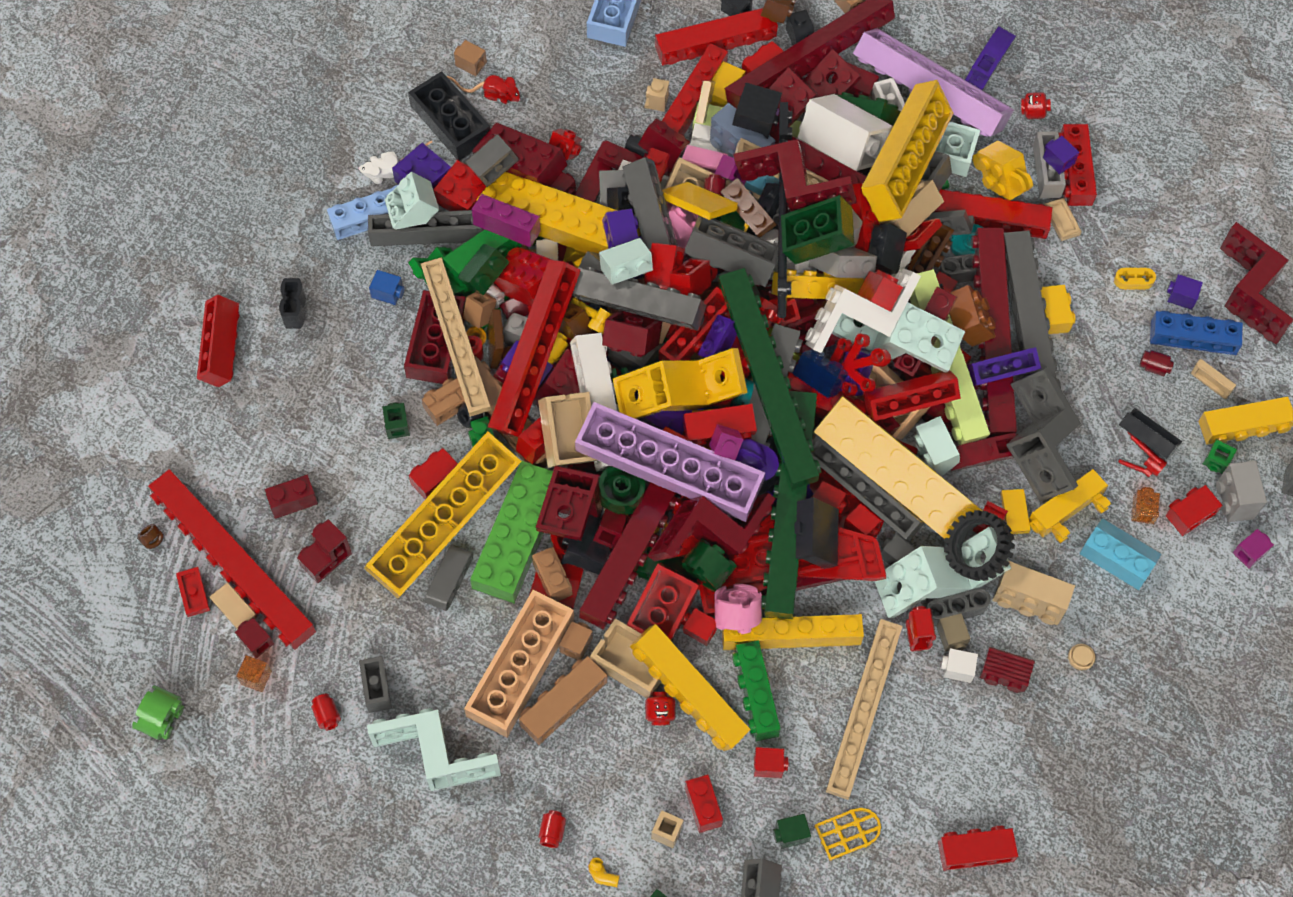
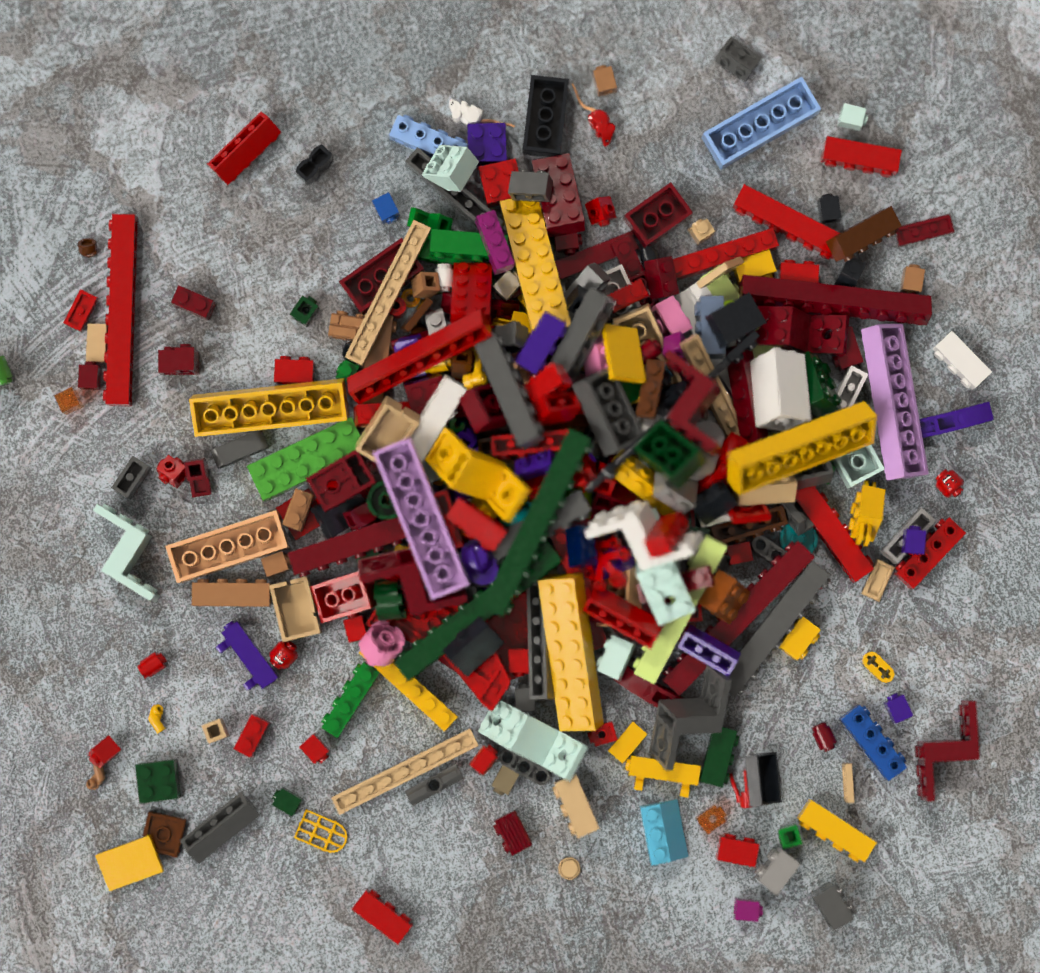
camera: 45 degrees right, 20 degrees up
red brick [311,693,341,731] -> none
dark green brick [457,244,510,295] -> none
light aqua brick [599,238,653,285] -> none
yellow brick [629,624,751,751] -> none
magenta brick [709,424,743,460] -> none
red brick [812,481,847,515] -> none
white brick [941,648,978,683] -> none
black tyre [944,510,1015,581] -> none
none -> red brick [156,455,187,489]
none -> dark red brick [184,458,212,498]
none -> dark purple brick [215,621,280,691]
none -> dark grey piece [405,764,464,806]
none -> dark red brick [623,182,693,248]
none -> dark green brick [699,727,739,788]
none -> white brick [932,331,992,390]

